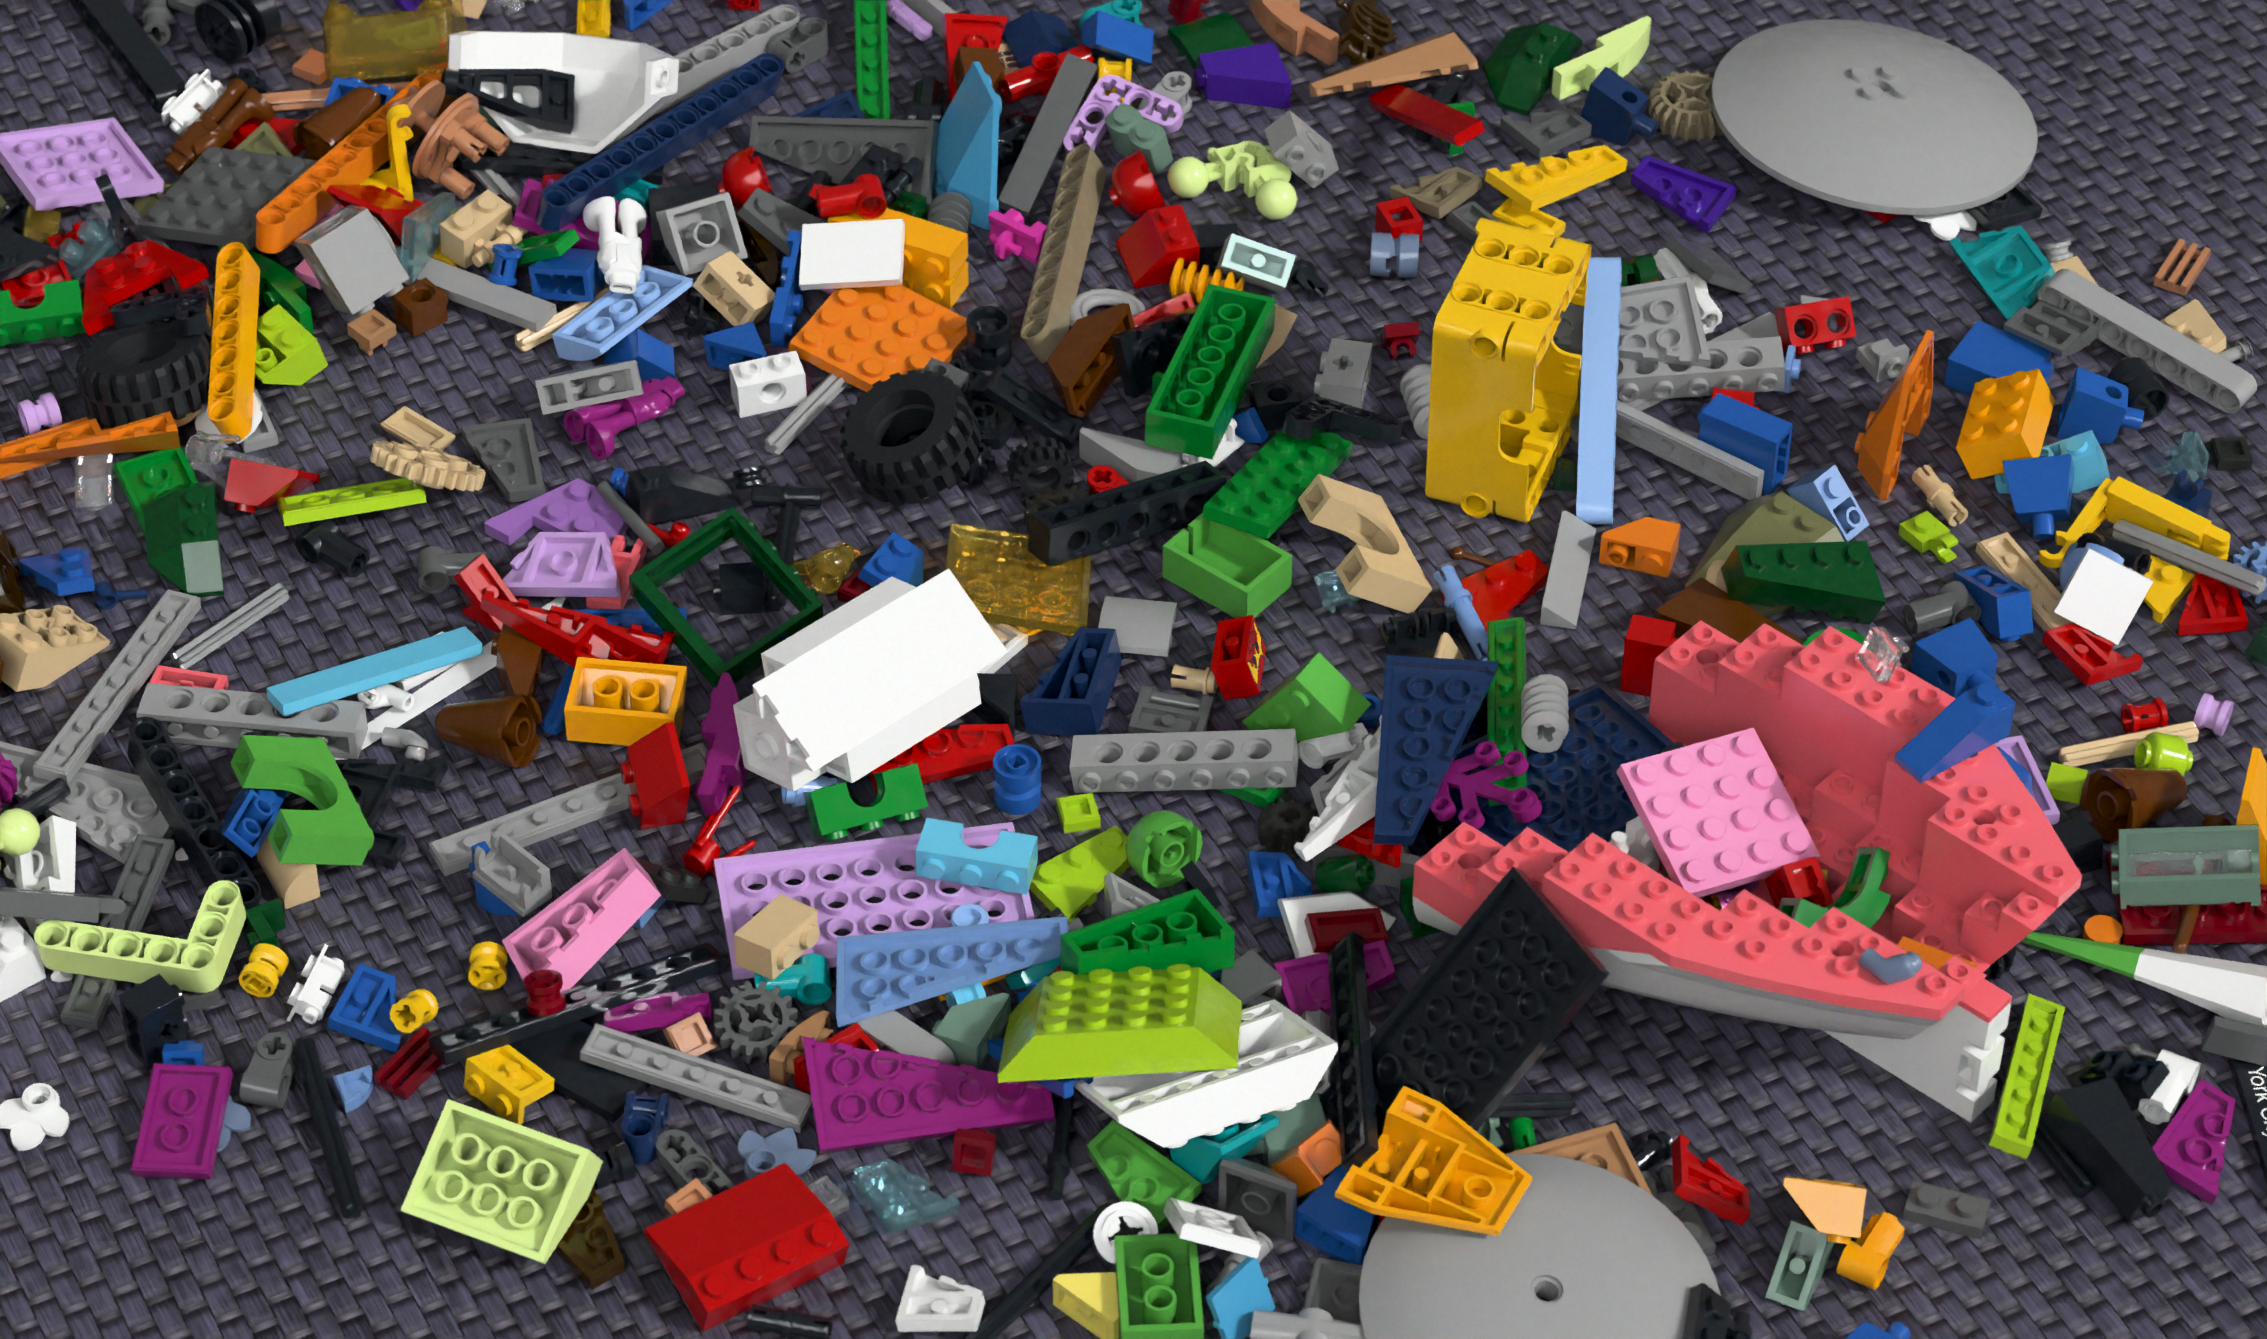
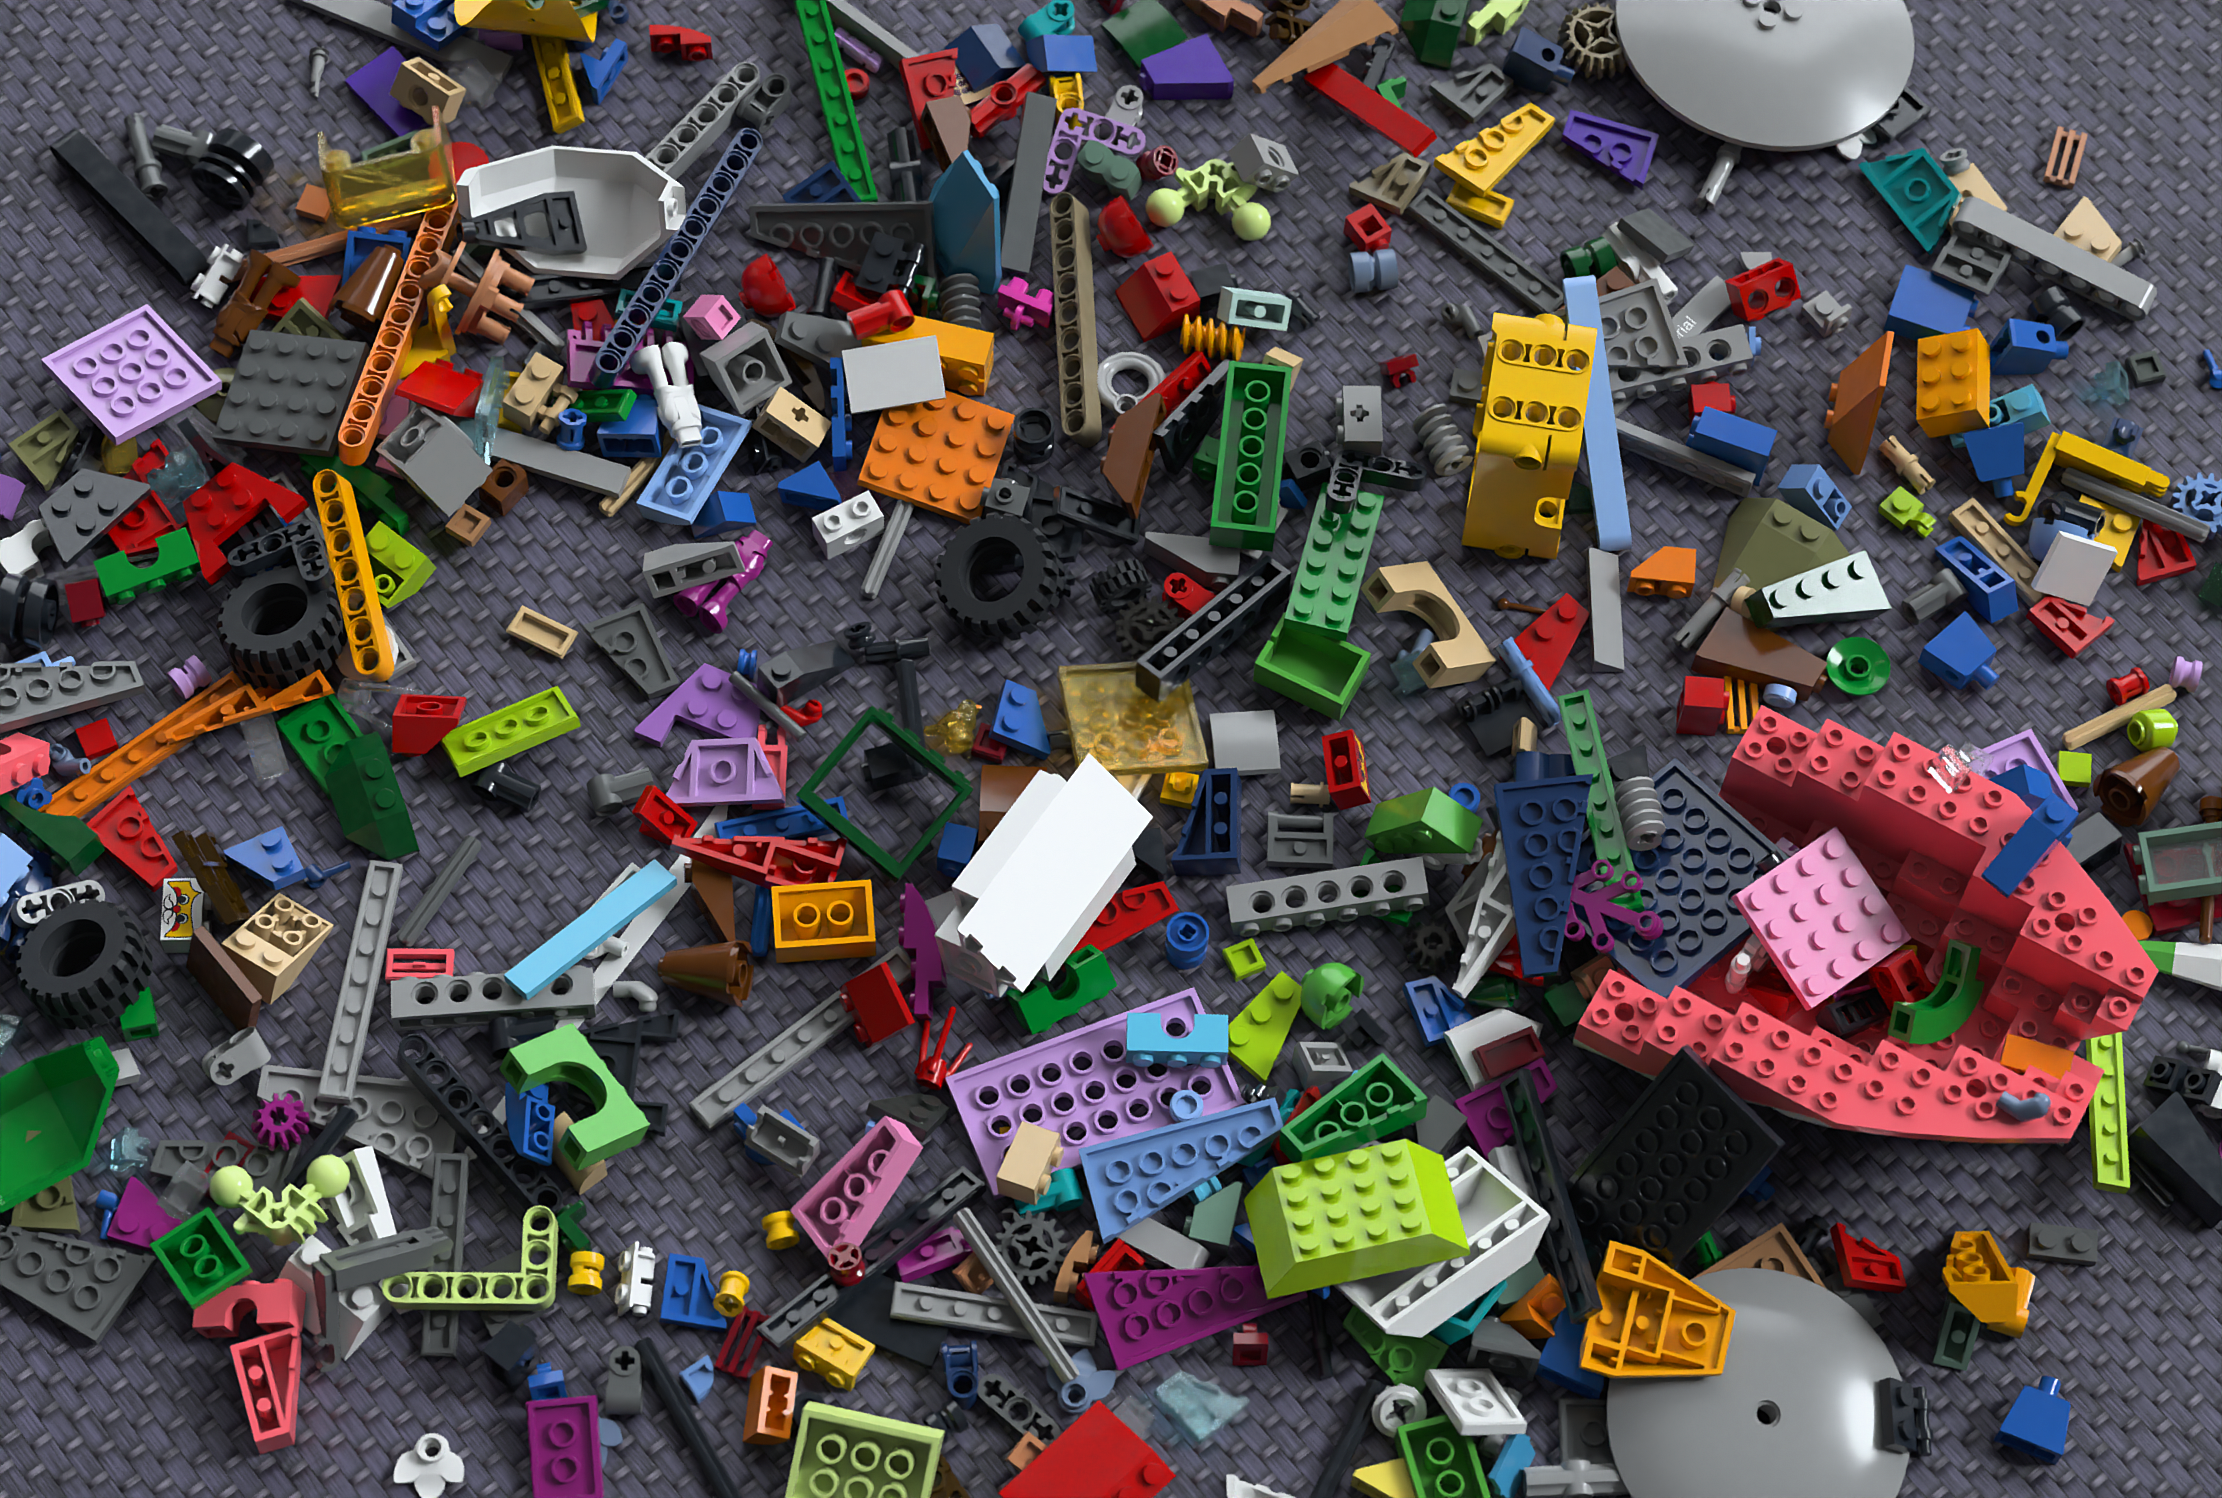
camera: 15 degrees left, 20 degrees up
tan gear [370,440,486,492] -> none
none -> bright pink brick [683,295,741,340]
none -> orange brick [742,1366,798,1445]
none -> red tile [844,68,870,100]
none -> light grey axle [953,1208,1079,1384]
none -> dark red wheel [1136,145,1178,182]
none -> yellow tile [1160,768,1199,809]
none -> light grey pin [1672,568,1750,652]
none -> light grey pin [1696,141,1743,210]
none -> blue tile [1738,1165,1775,1203]

